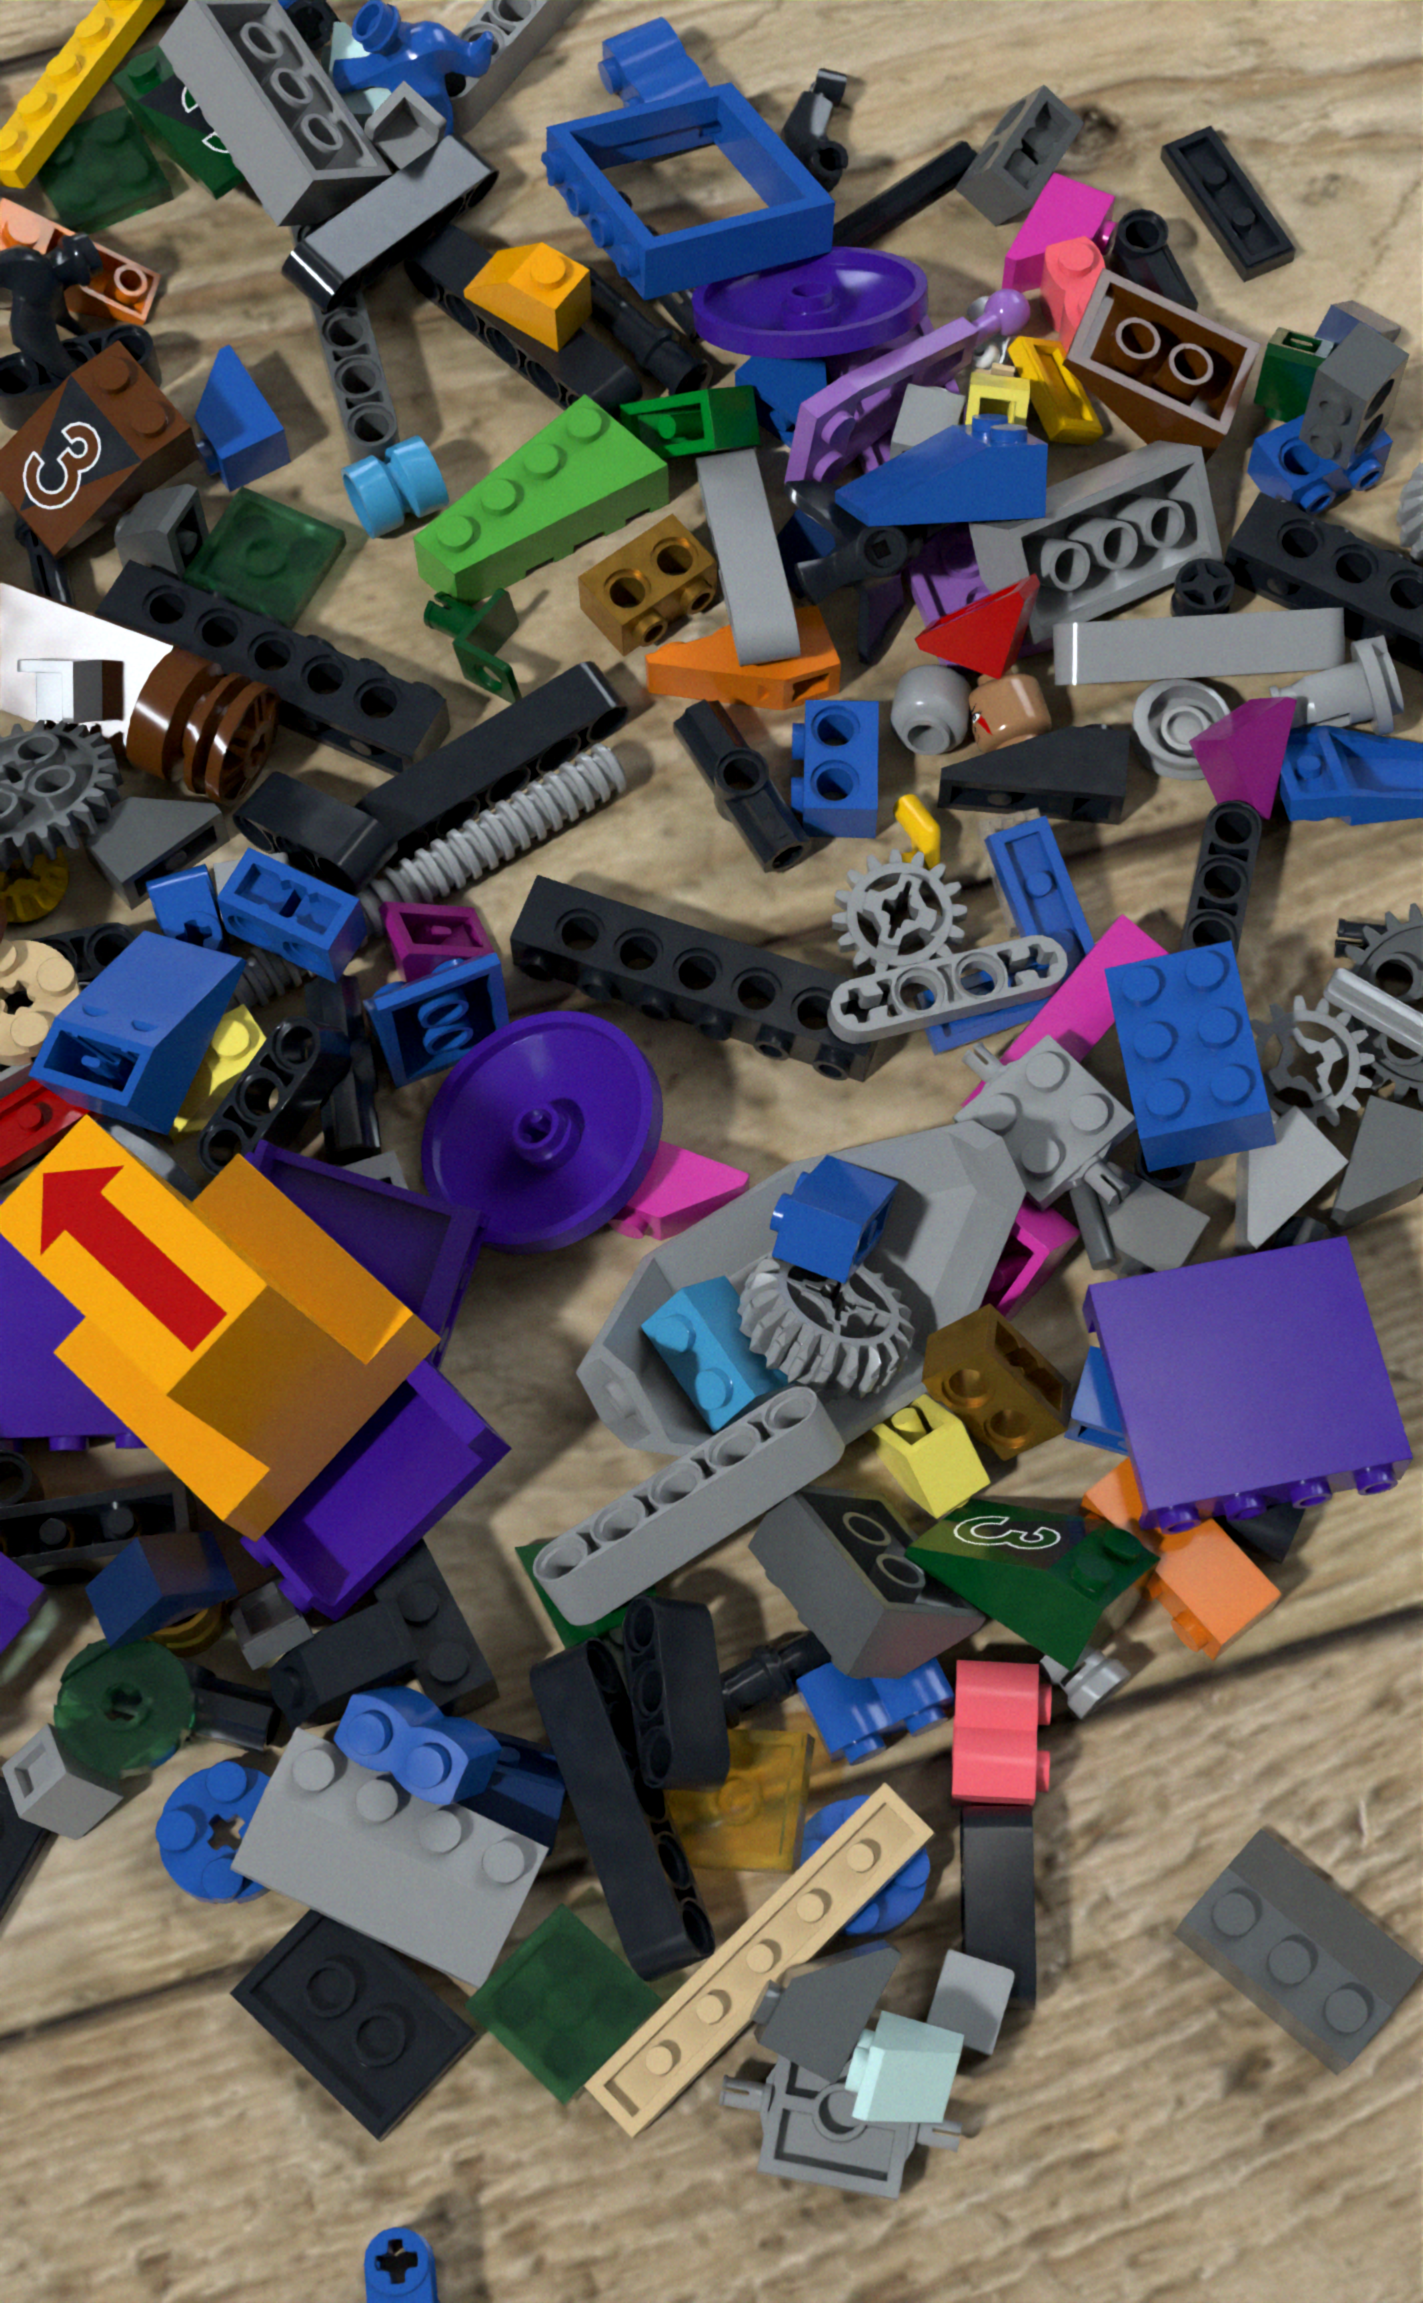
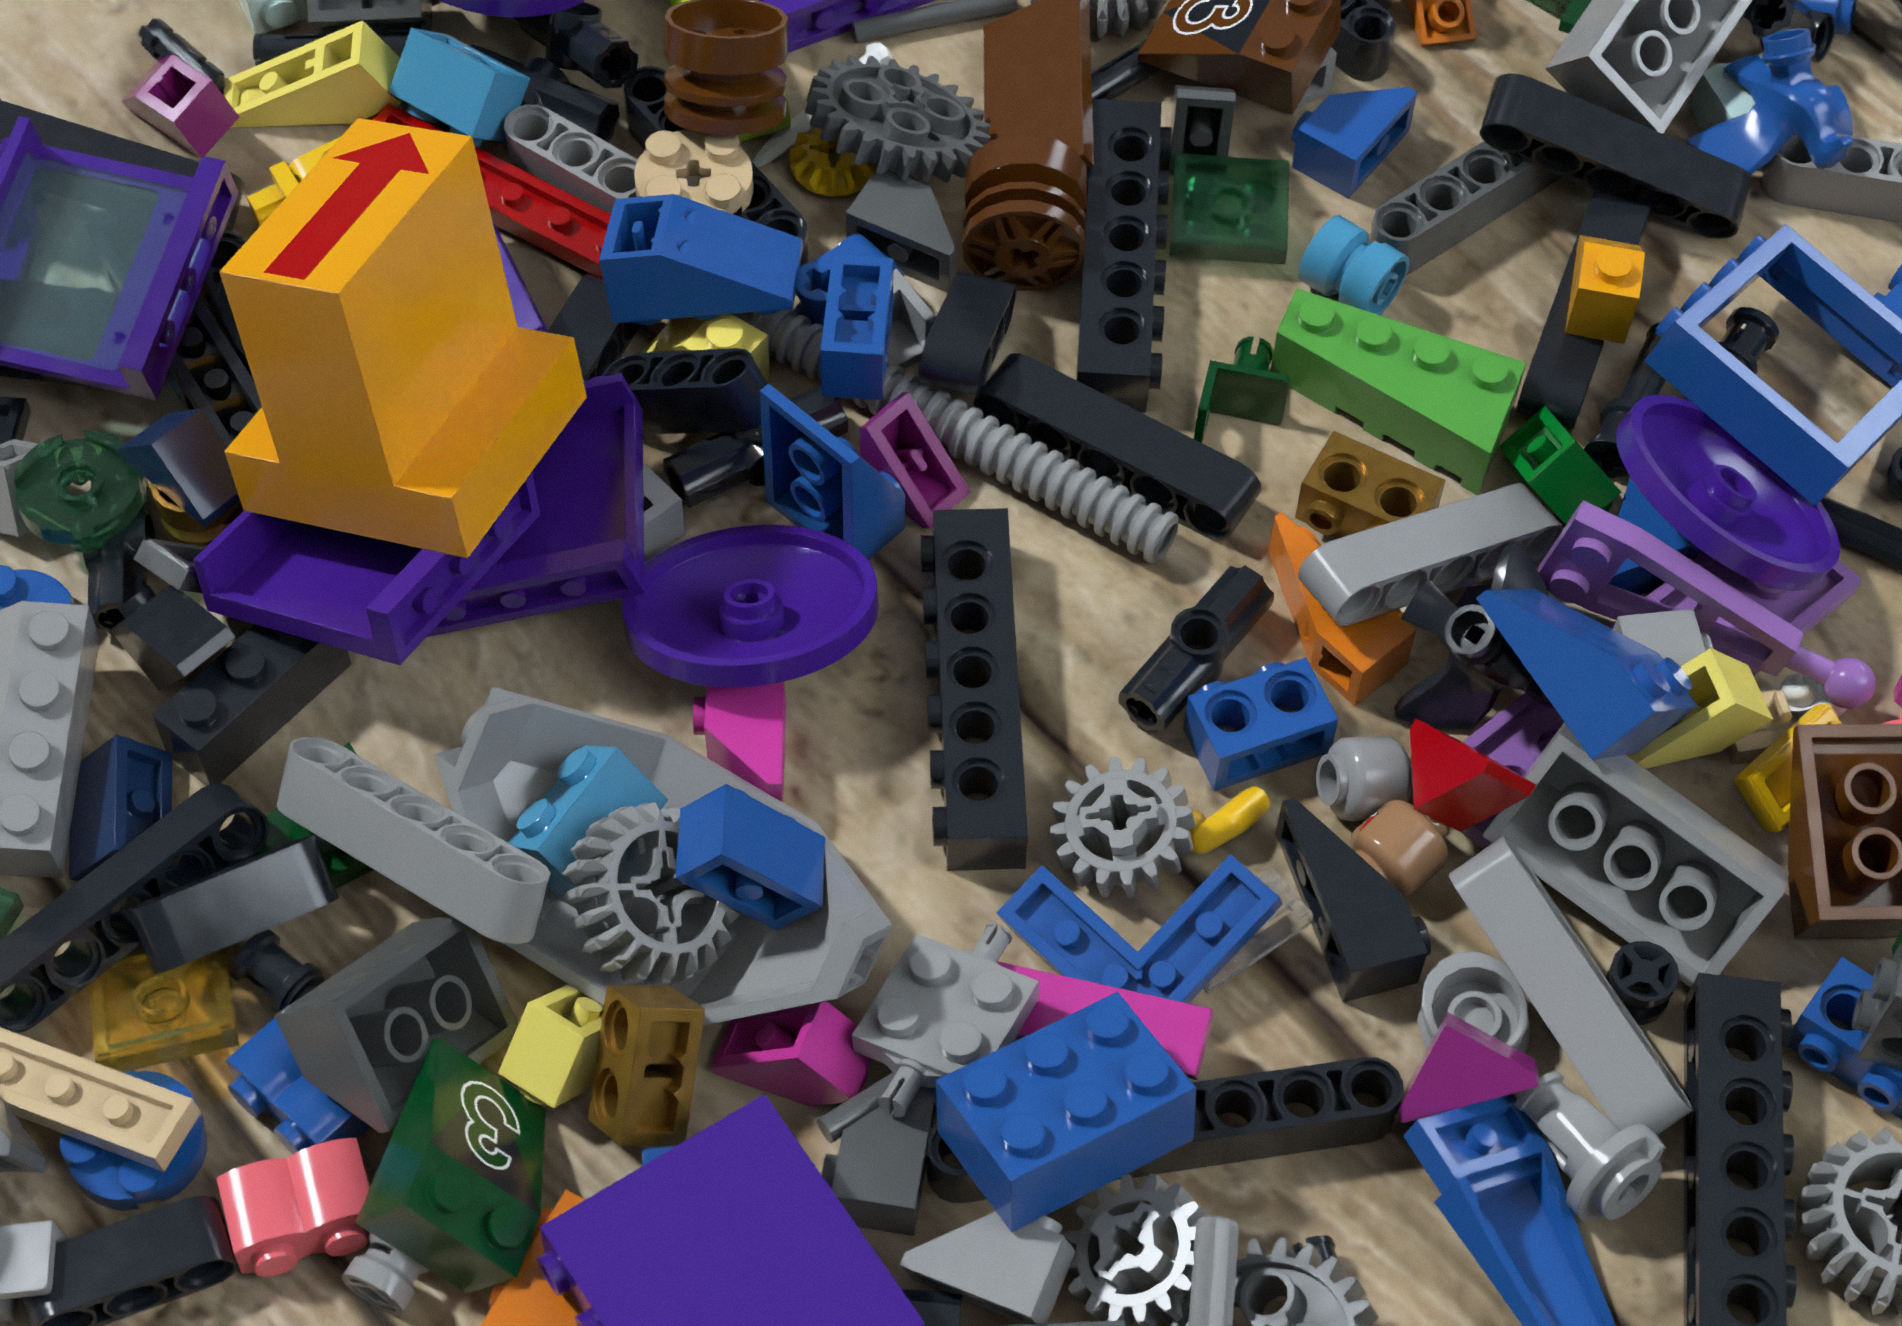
camera: 65 degrees right, 10 degrees down
panel [17,658,102,724] -> none
blue brick [333,1685,502,1805] -> none
light grey panel [364,81,447,172] -> none
light grey beam [827,935,1068,1044] -> none

